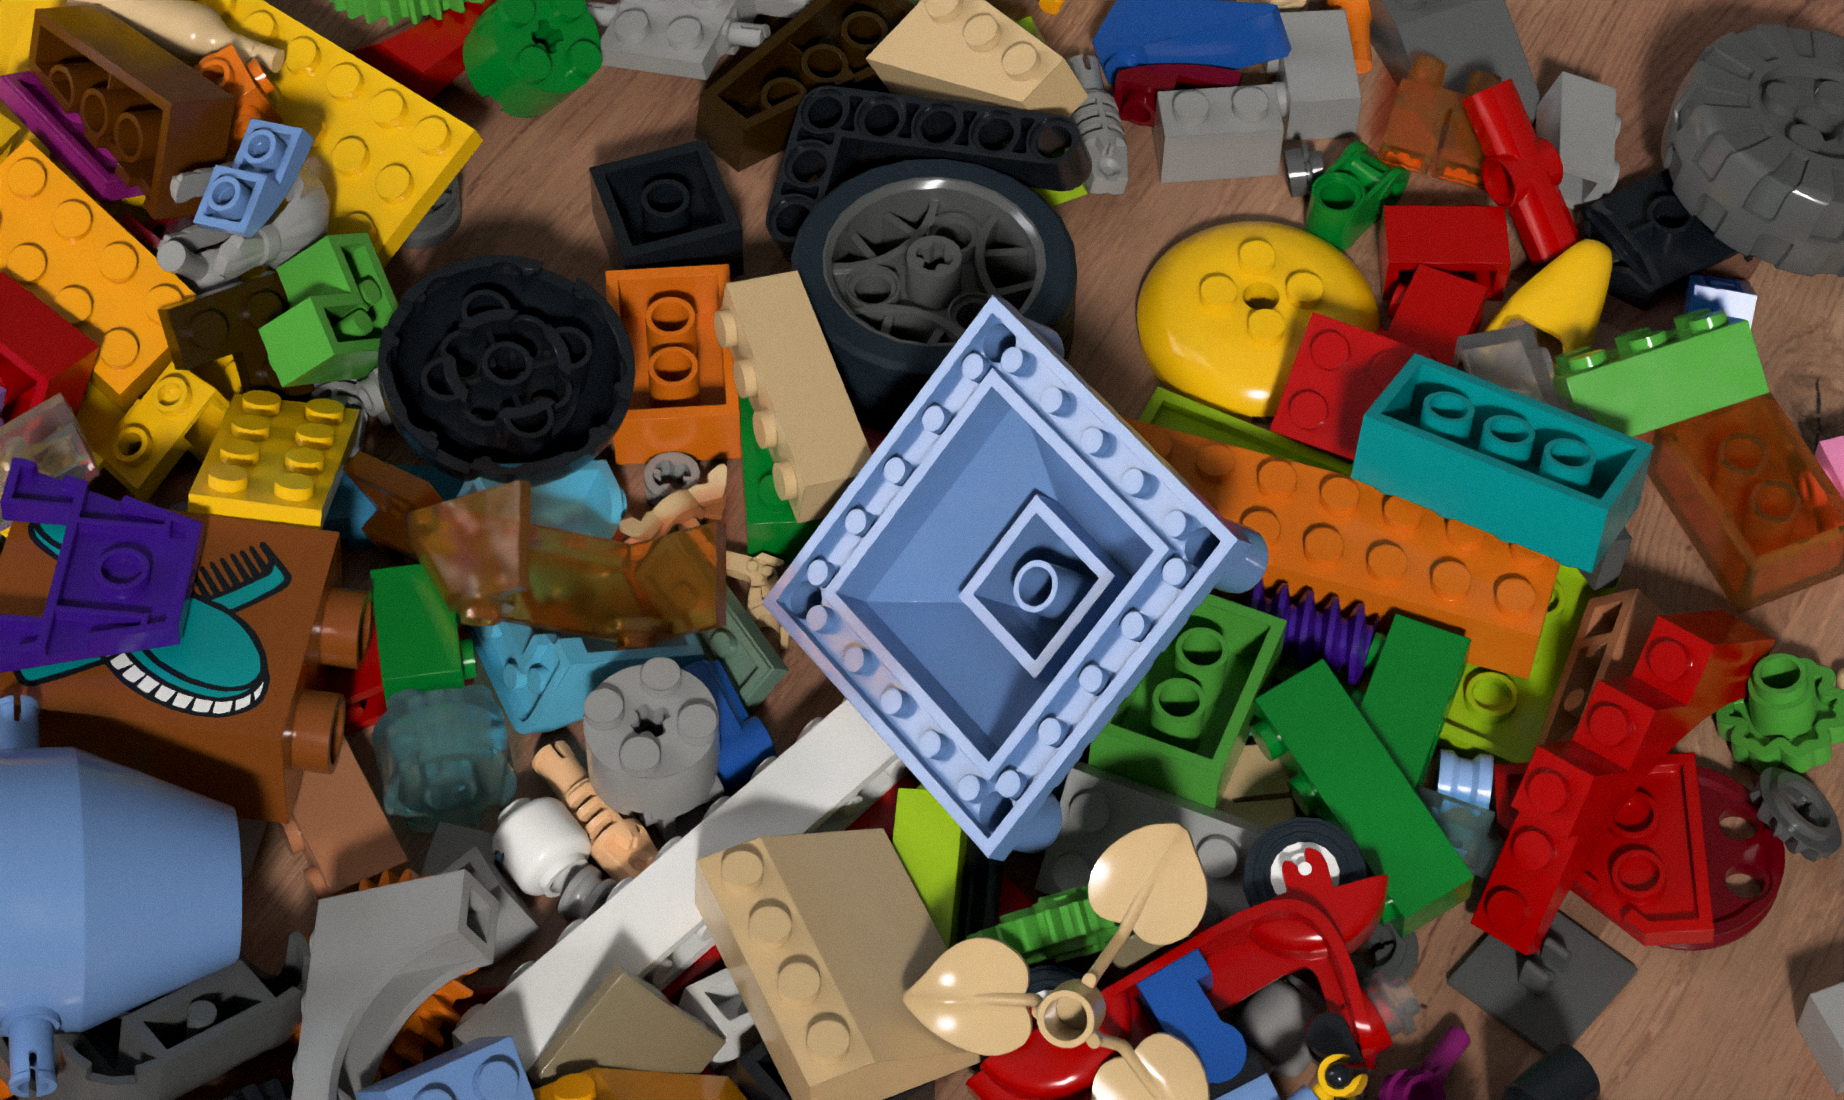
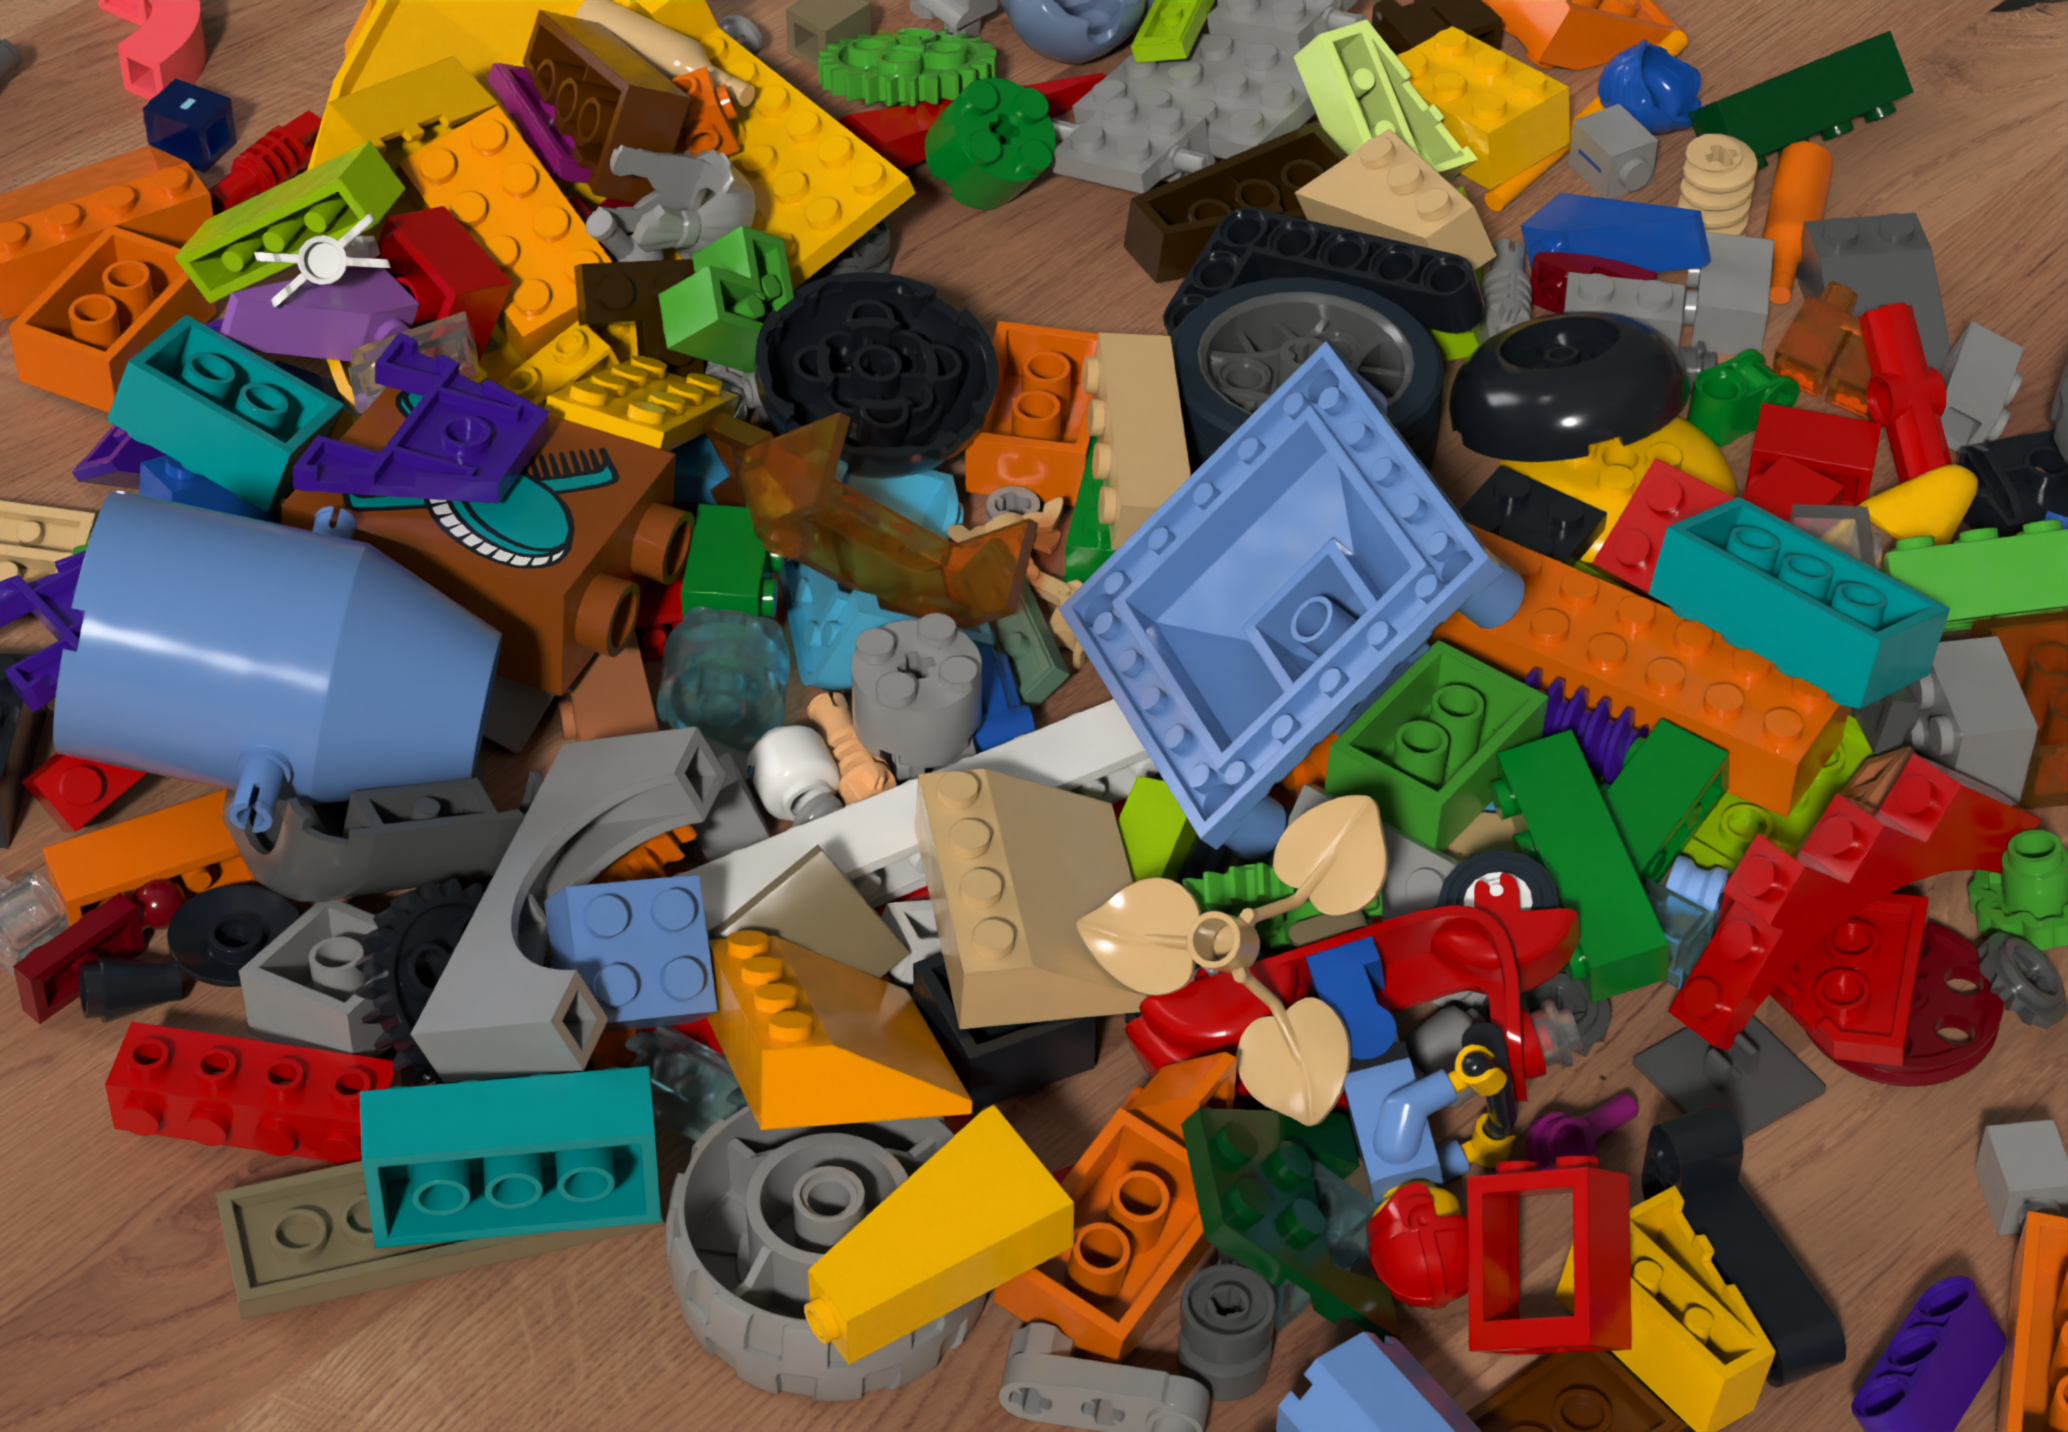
camera: 15 degrees right, 10 degrees down
medium blue slope [193,118,314,238] -> none
black brick [589,138,744,278] -> none
none -> black brick [1449,311,1689,462]
none -> black plate [1459,465,1607,567]
none -> light grey brick [1902,636,2038,804]

